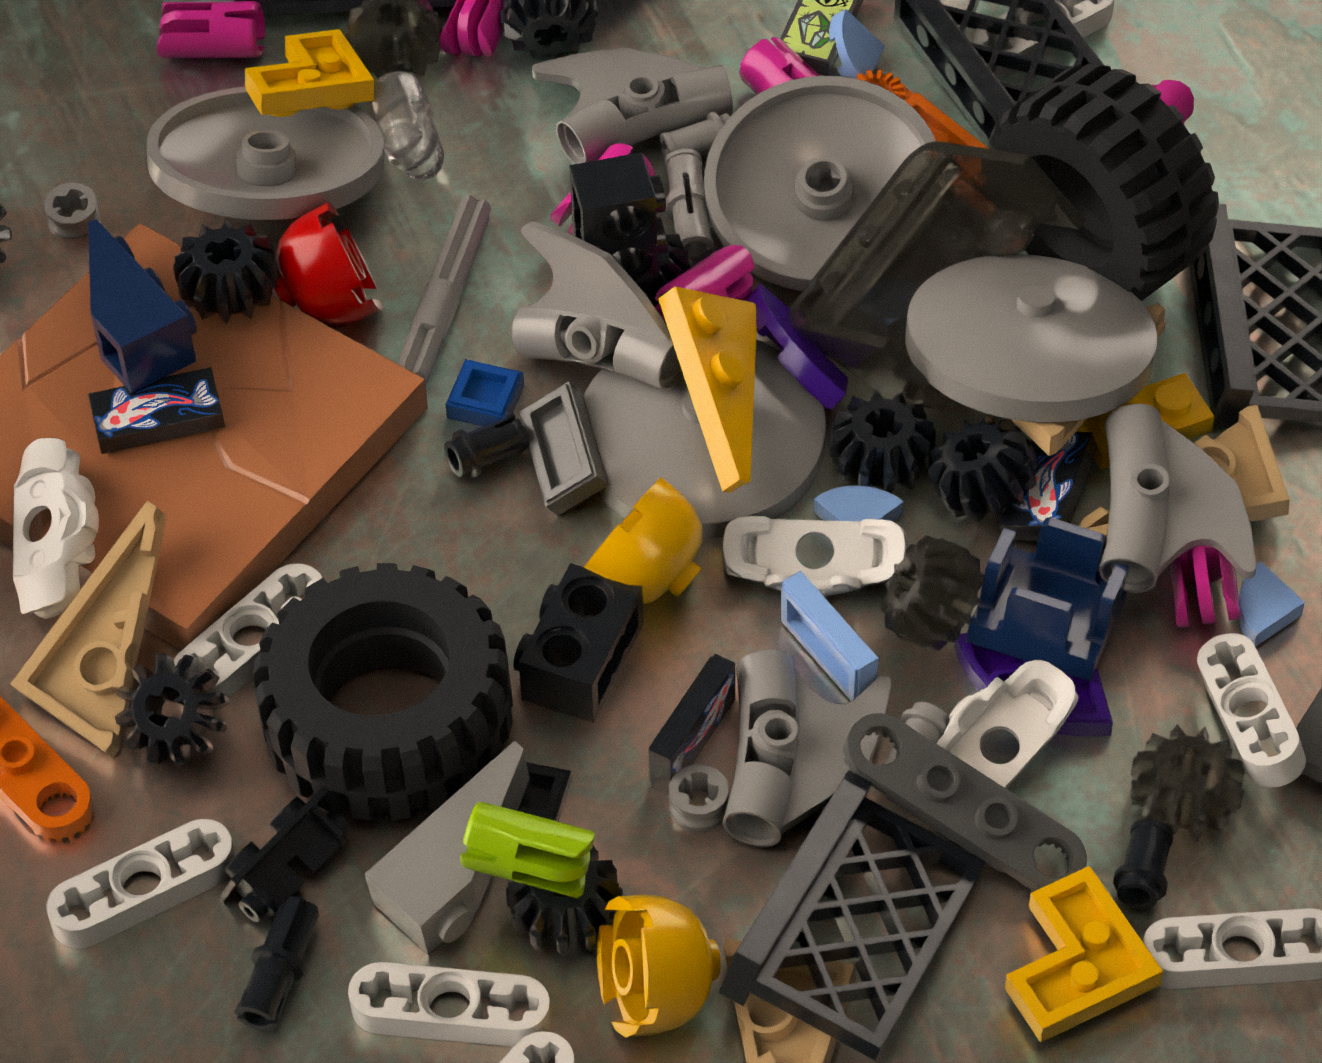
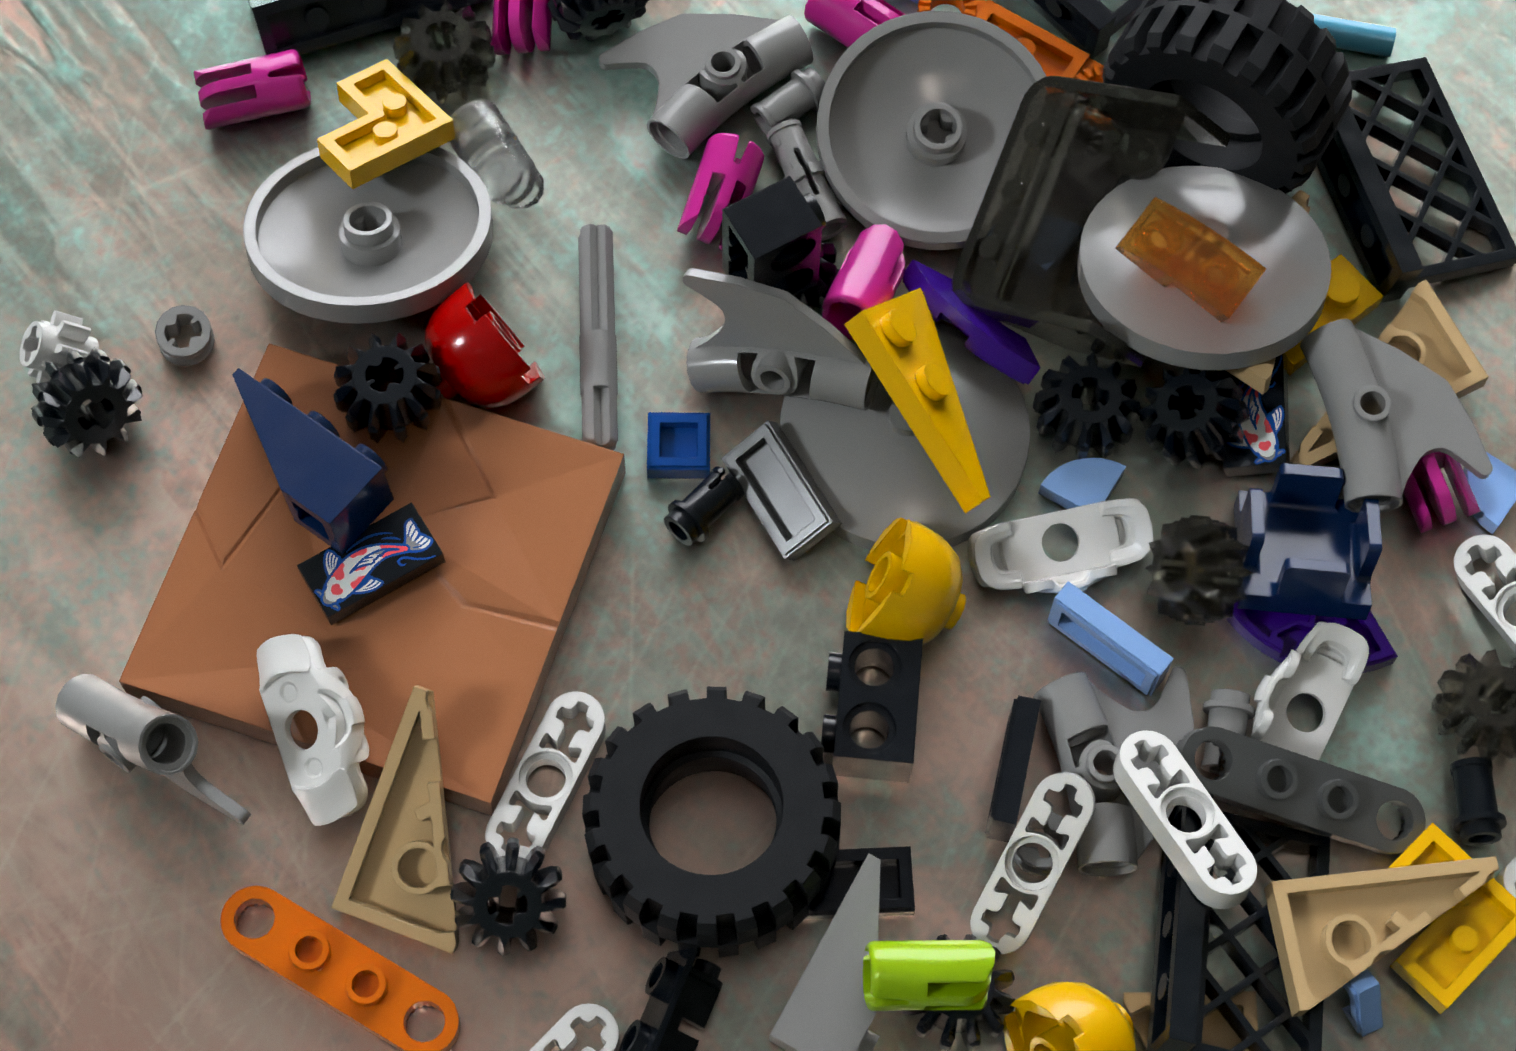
camera: 20 degrees left, 15 degrees up
none -> white beam [970,772,1095,954]
none -> white beam [1113,730,1257,909]
none -> clear orange slope [1115,197,1266,323]
none -> tan wing [1264,856,1499,1017]
none -> medium azure piece [1312,13,1396,57]
none -> light blue tile [1342,969,1383,1037]

